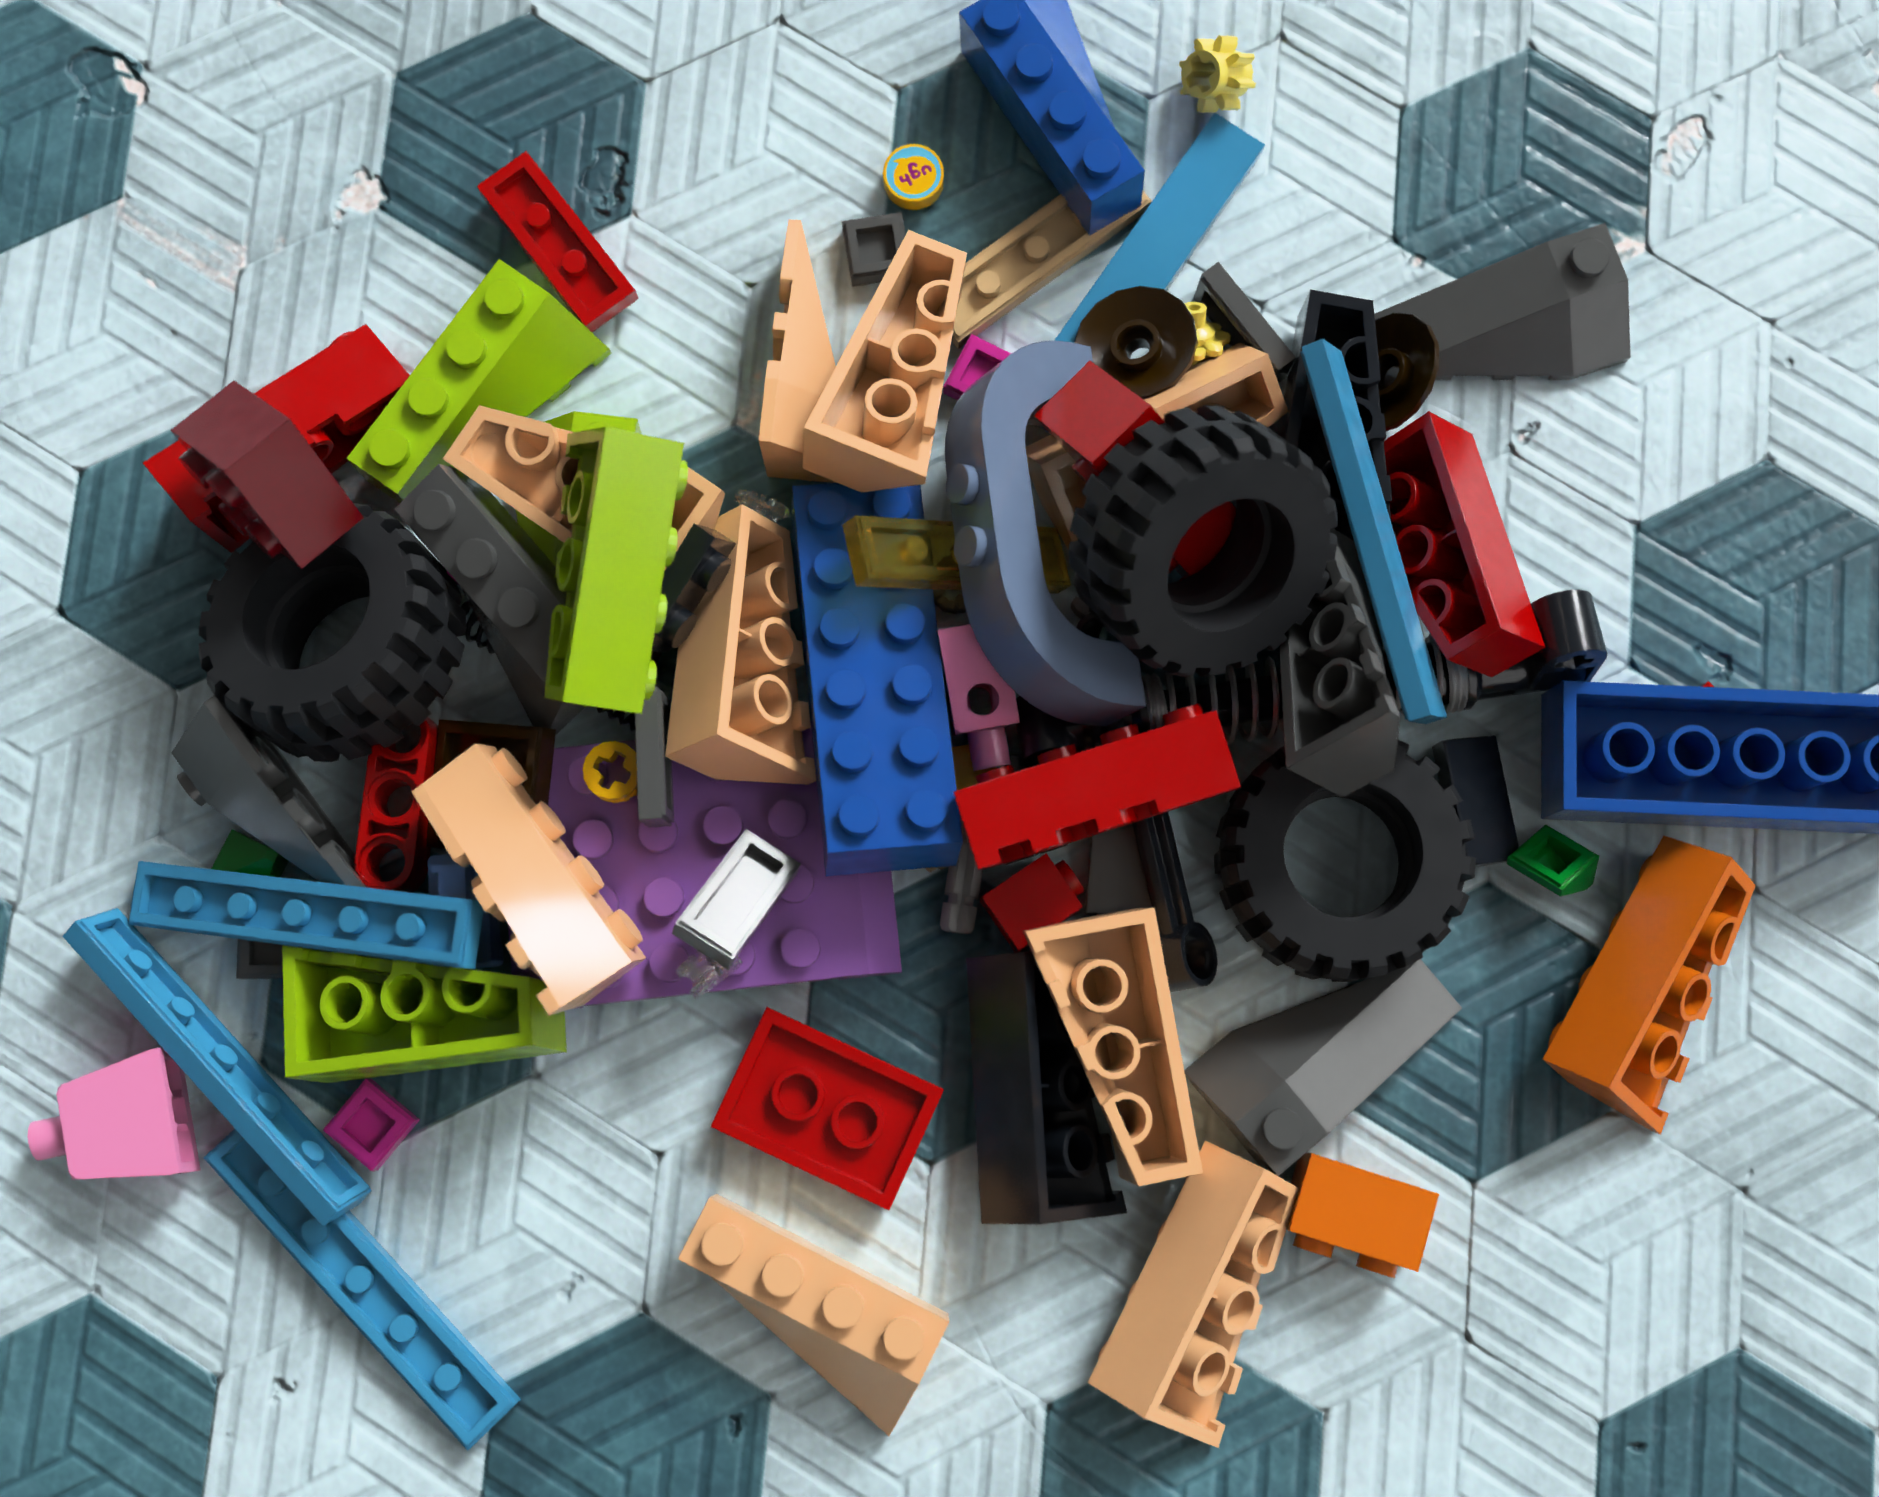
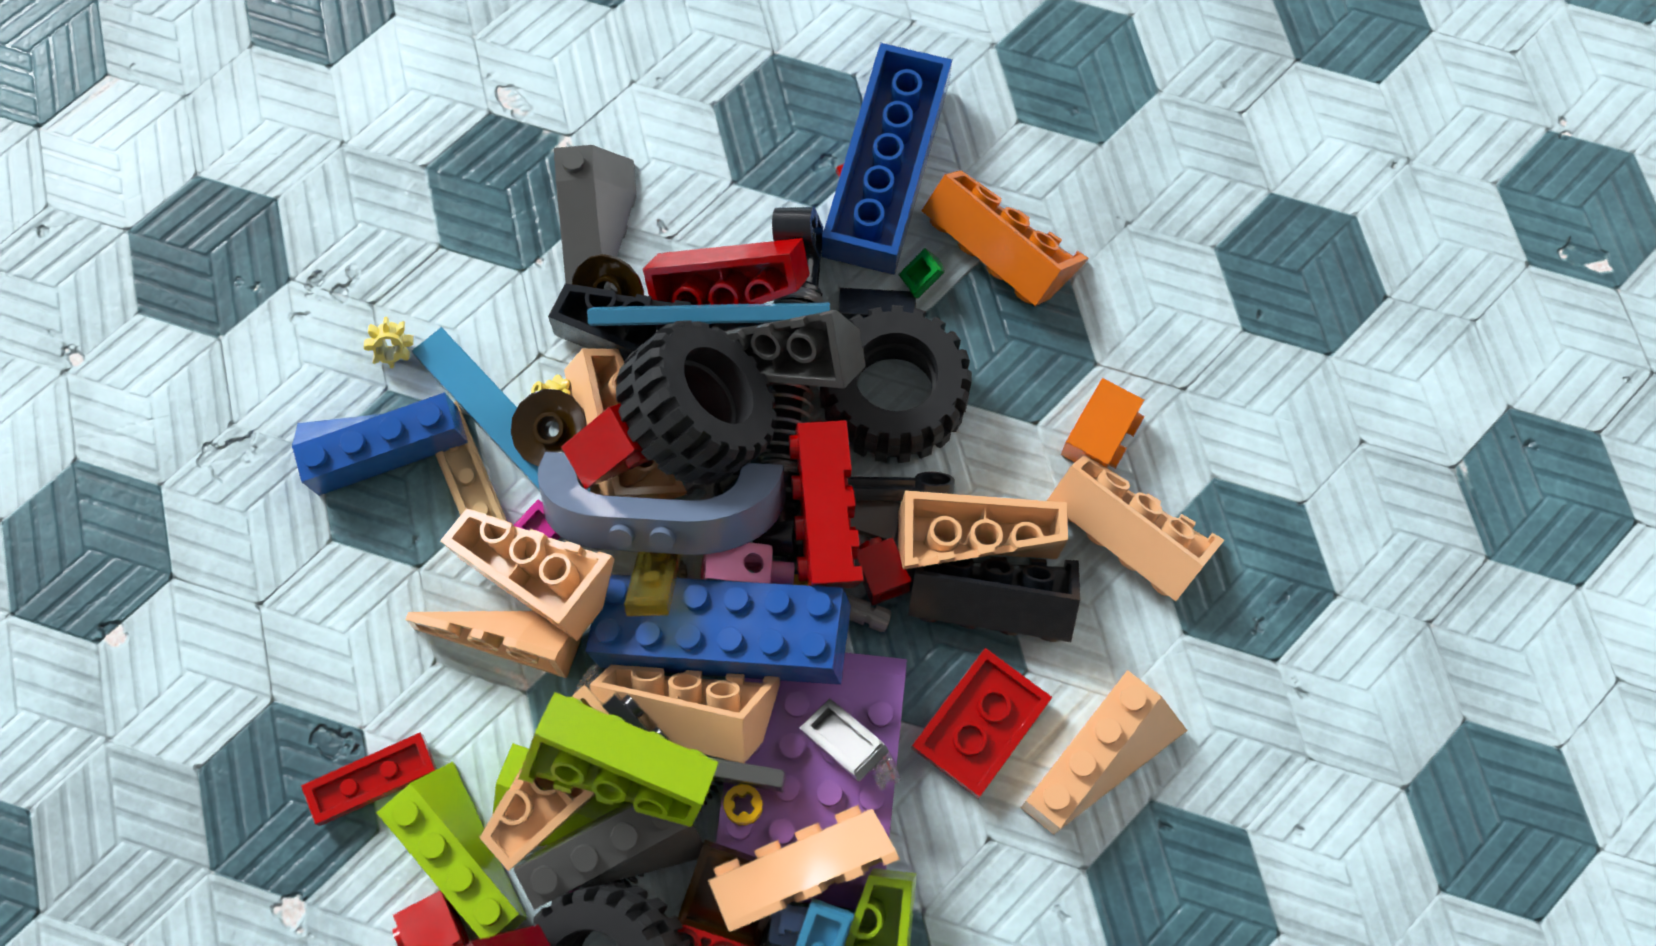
camera: 75 degrees left, 10 degrees down
dark grey tile [842,212,906,287] -> none
yellow tile [883,144,944,210] -> none
dark grey wedge [1184,959,1462,1176] -> none
dark grey tile [1193,262,1296,383] -> none

